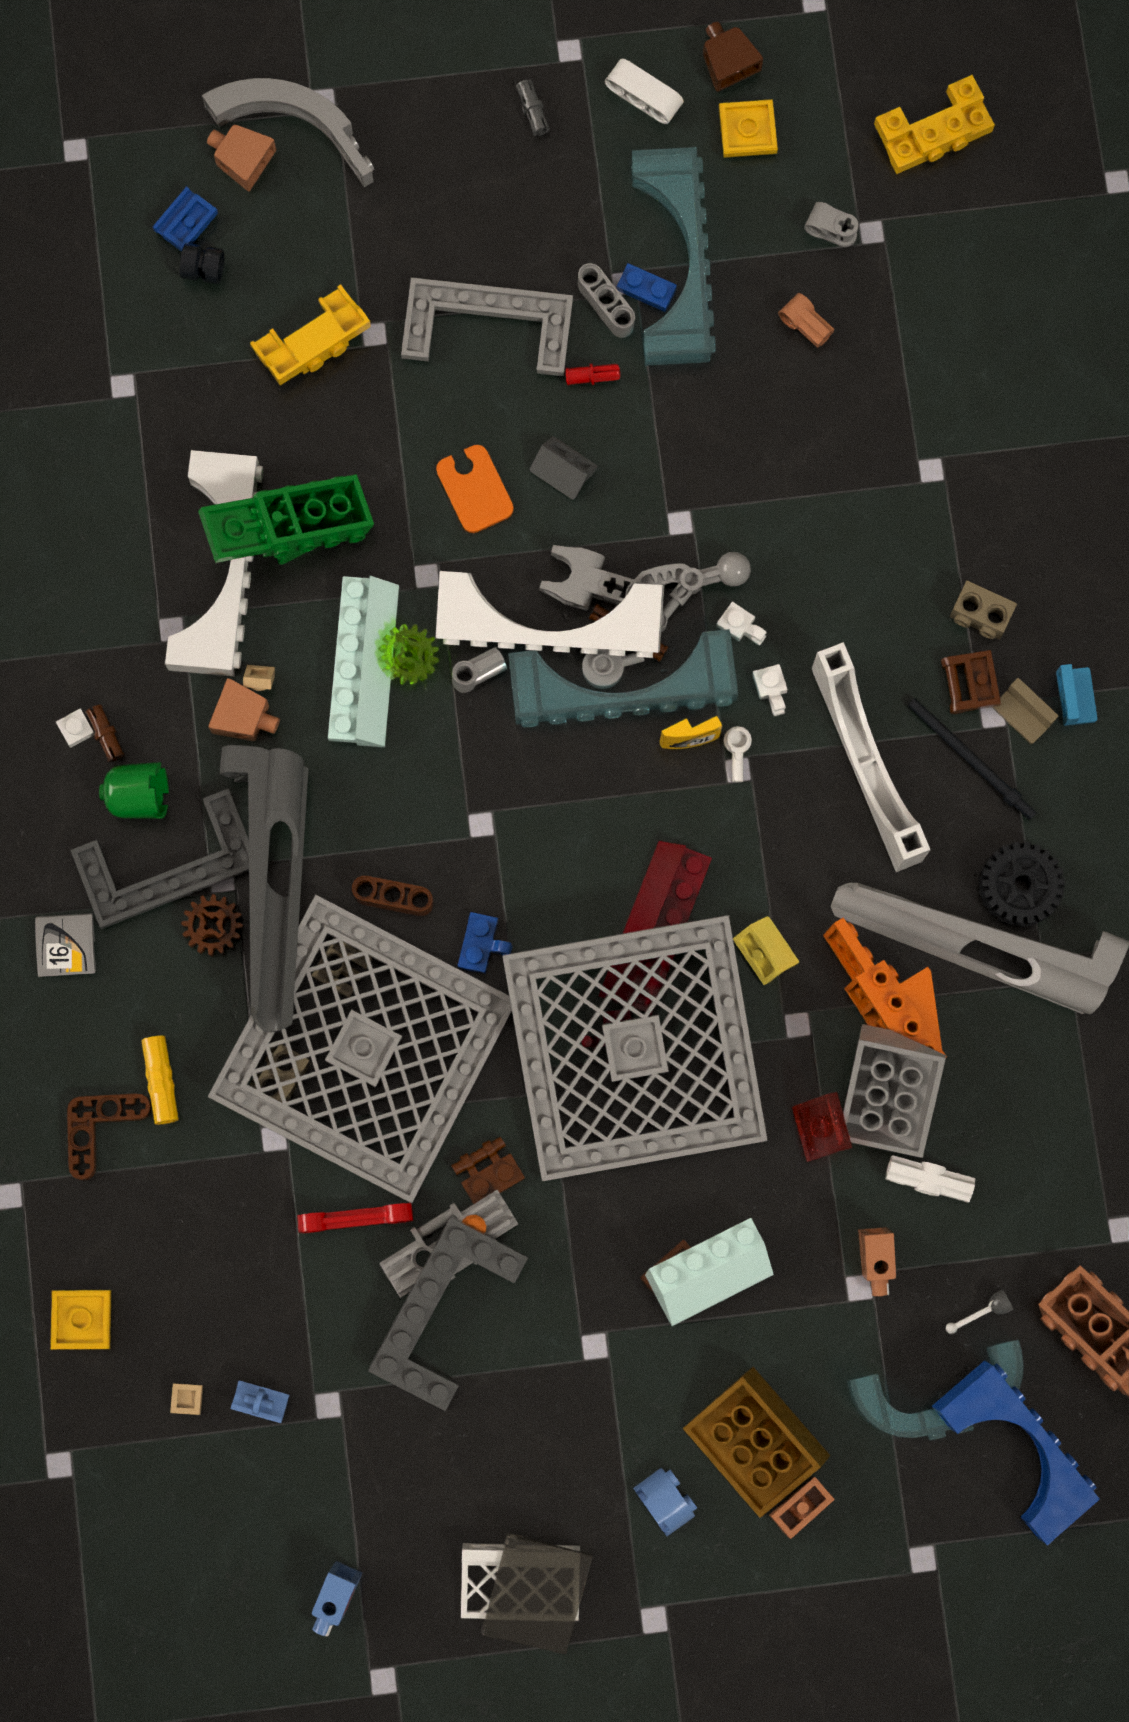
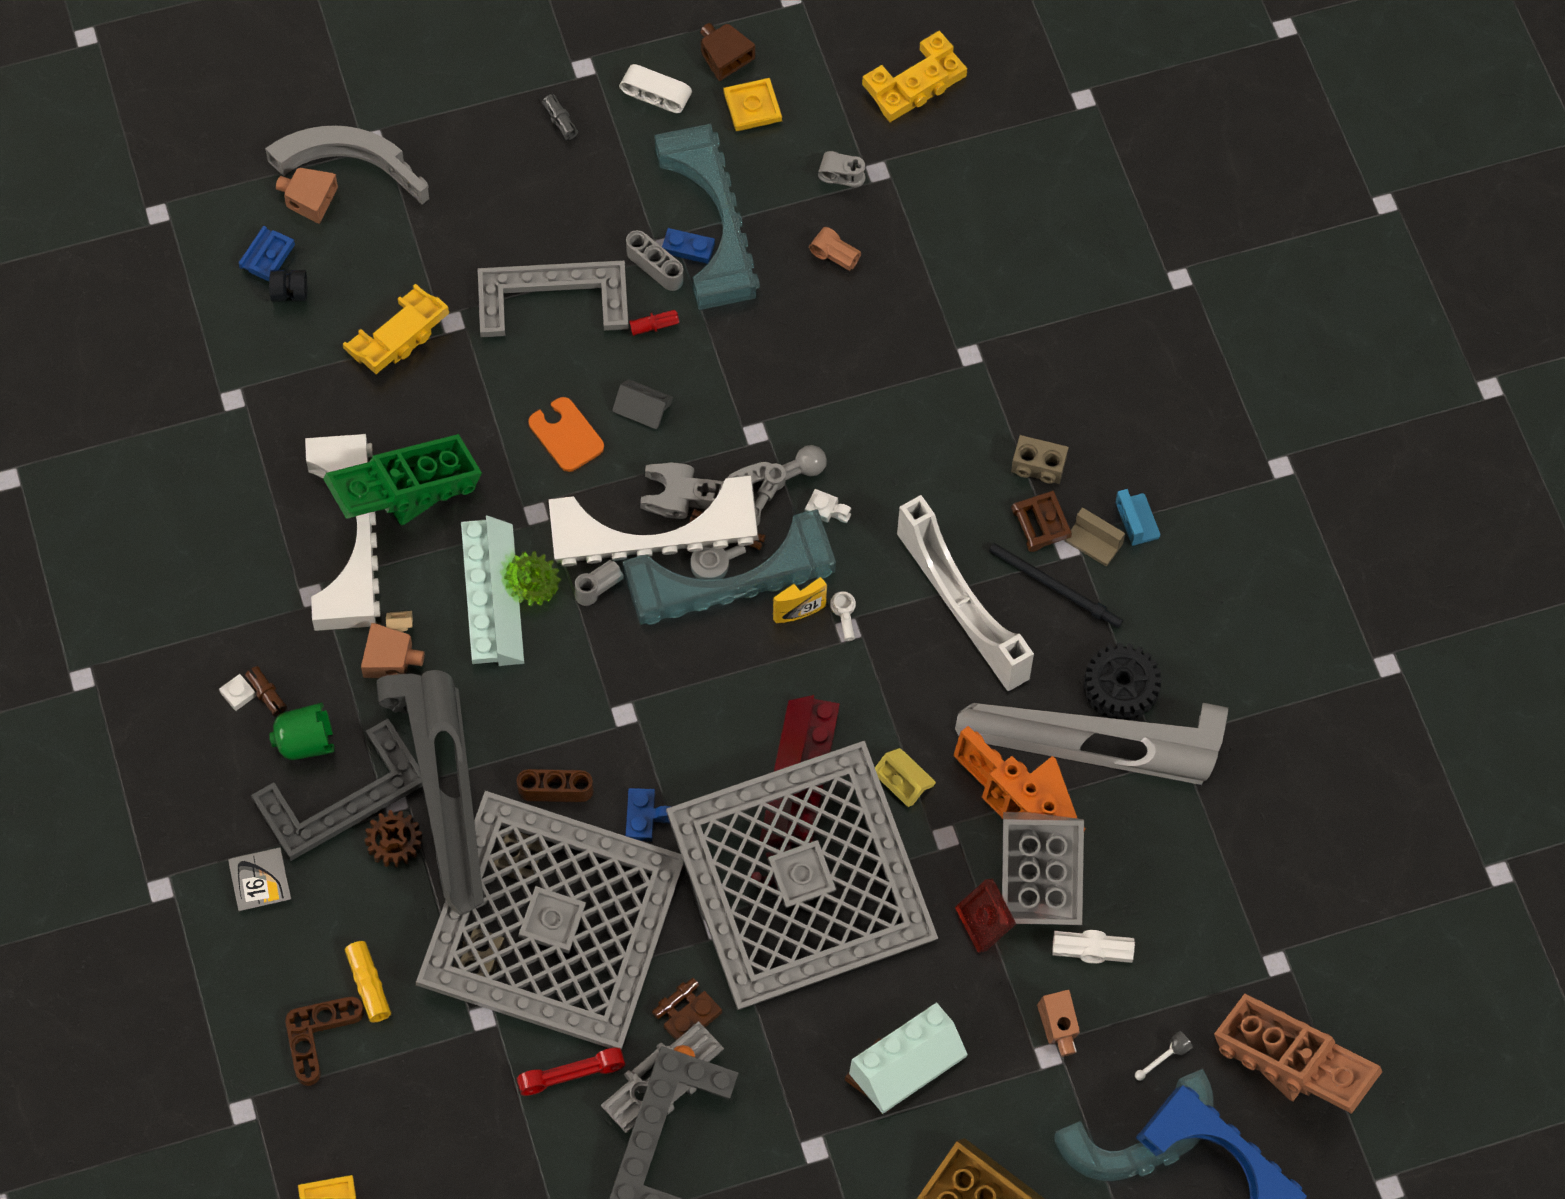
camera: 10 degrees left, 15 degrees down
white plate [752,664,787,716] -> none

